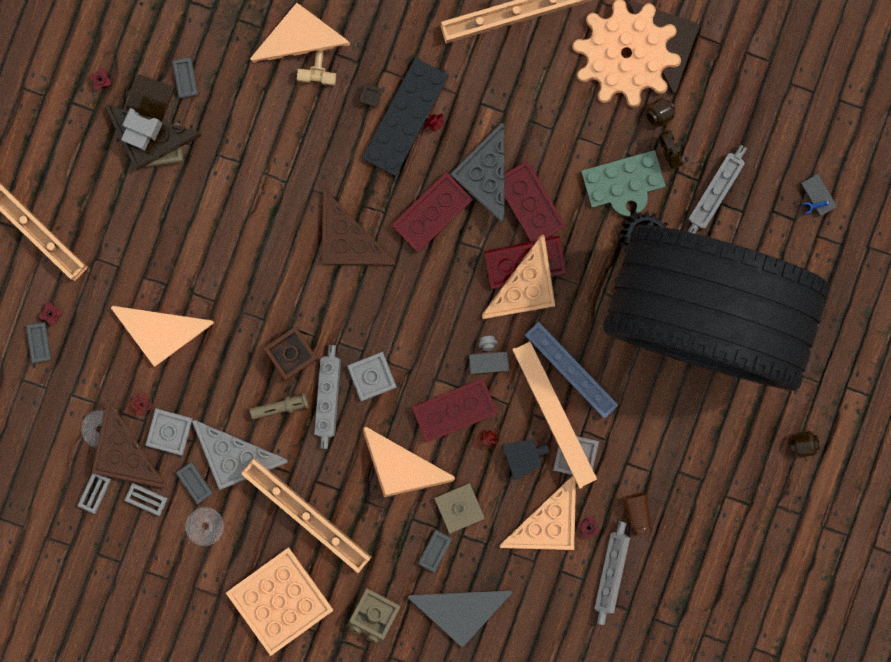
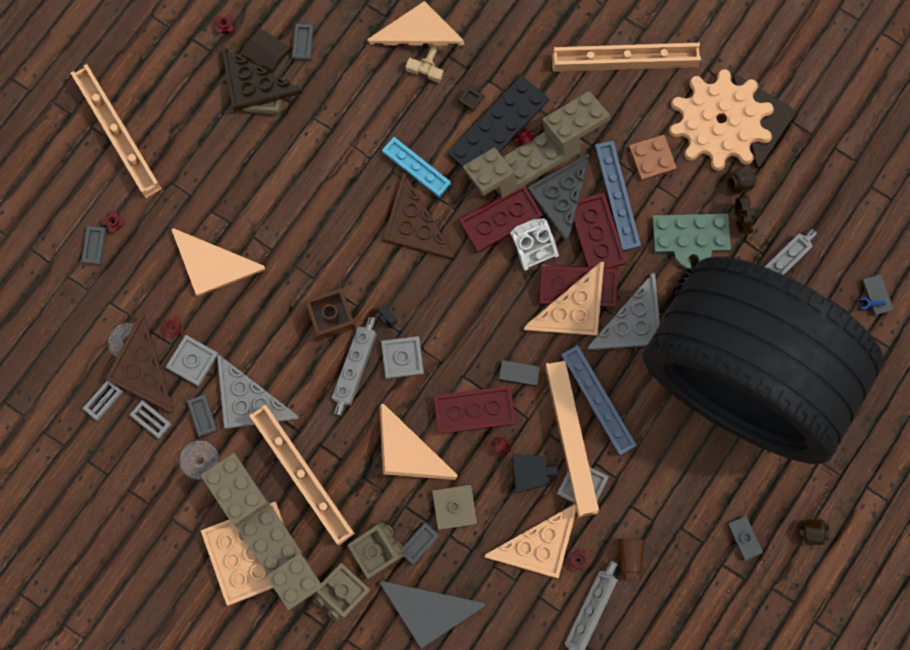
camera: 10 degrees right, 10 degrees down
light grey piece [121,108,163,151] -> none
dark tan pin [250,392,309,420] -> none
light grey plate [478,336,498,351] -> none
none -> dark tan bracket [201,453,323,611]
none -> dark tan plate [347,522,404,579]
none -> black plate [378,305,397,328]
none -> medium azure plate [382,137,451,198]
none -> dark tan bracket [463,91,611,199]
none -> white slope [510,219,559,270]
none -> light grey tile [588,273,660,350]
none -> sand blue plate [595,141,641,251]
none -> nougat plate [628,135,677,181]
none -> dark grey plate [727,516,763,561]

